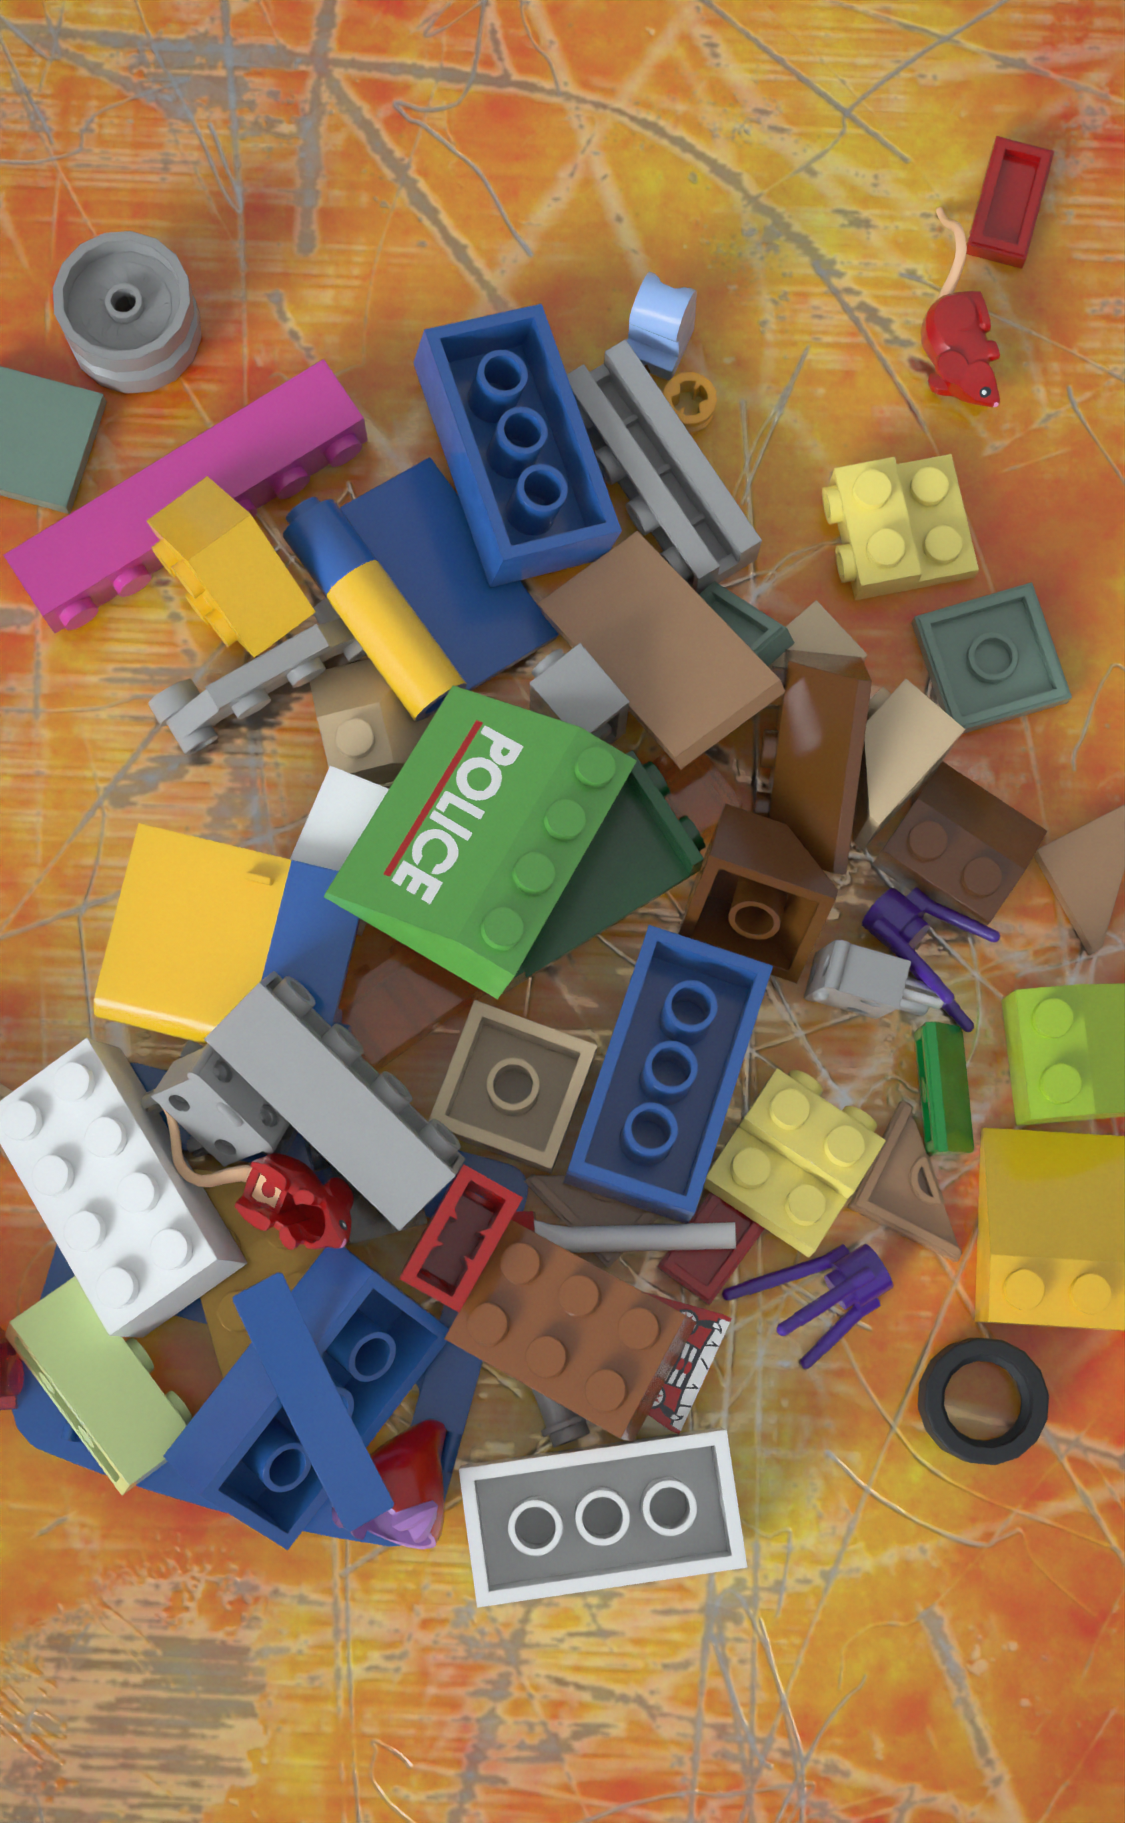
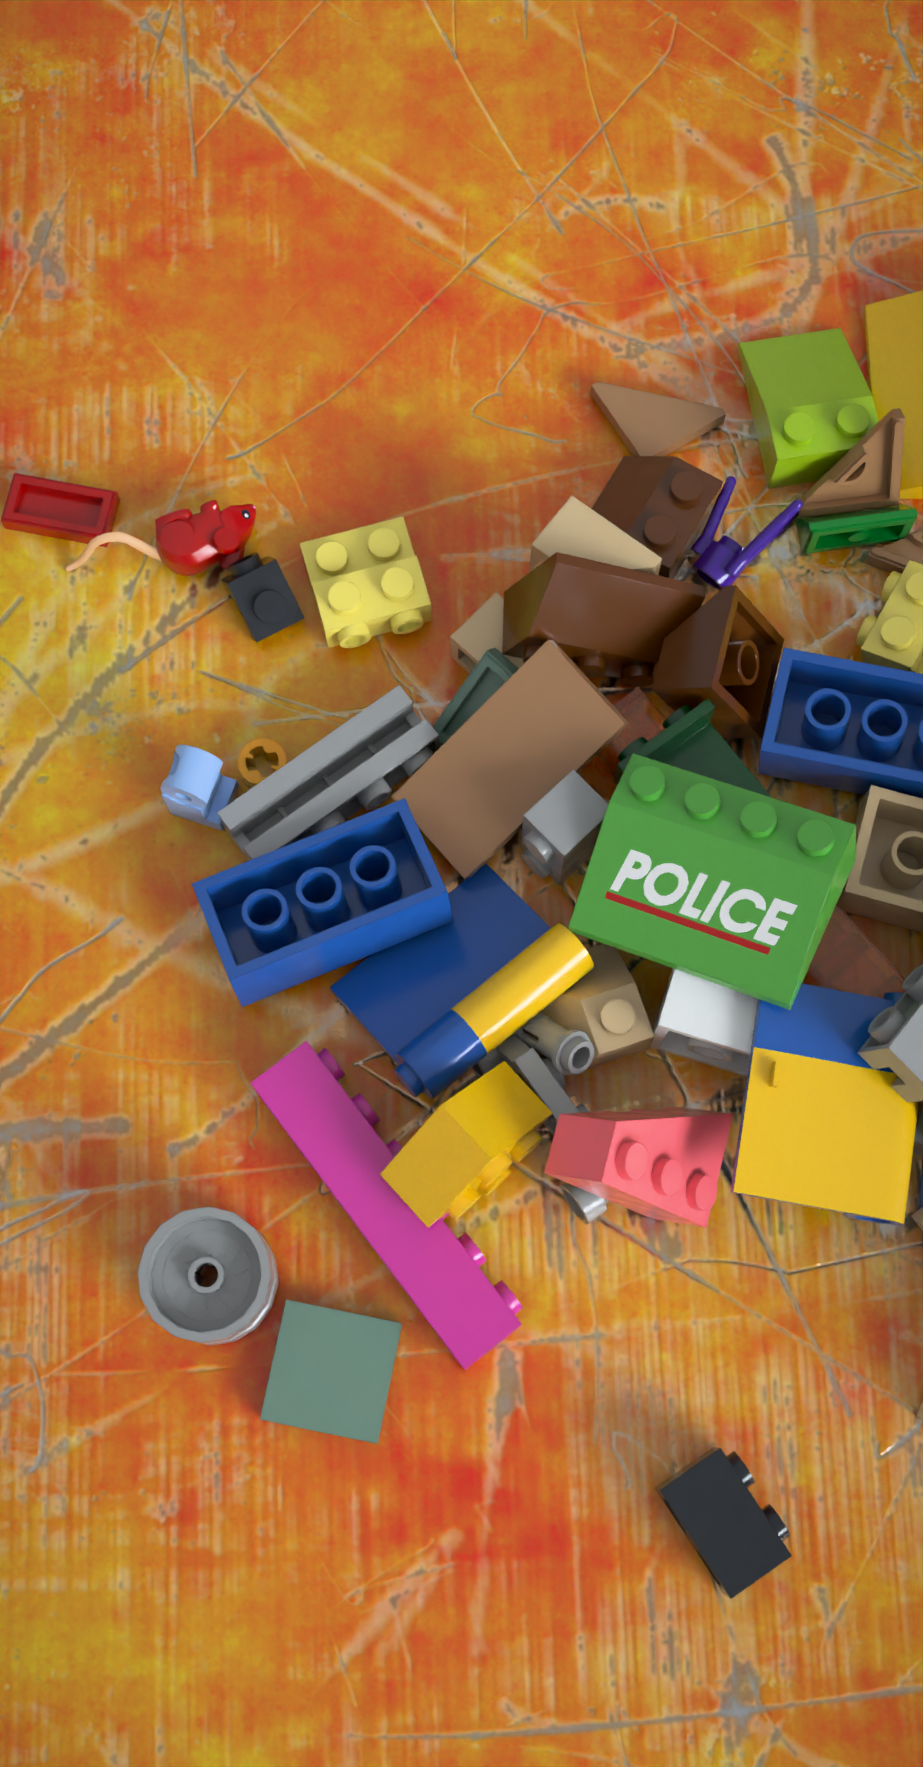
camera: 90 degrees left, 5 degrees down
light grey piece [804,940,944,1019] -> none
sand green tile [911,582,1072,734] -> none
none -> black bracket [221,552,304,643]
none -> light grey pin [520,1013,594,1075]
none -> coral wedge [544,1107,733,1228]
none -> medium nougat tile [798,408,905,518]

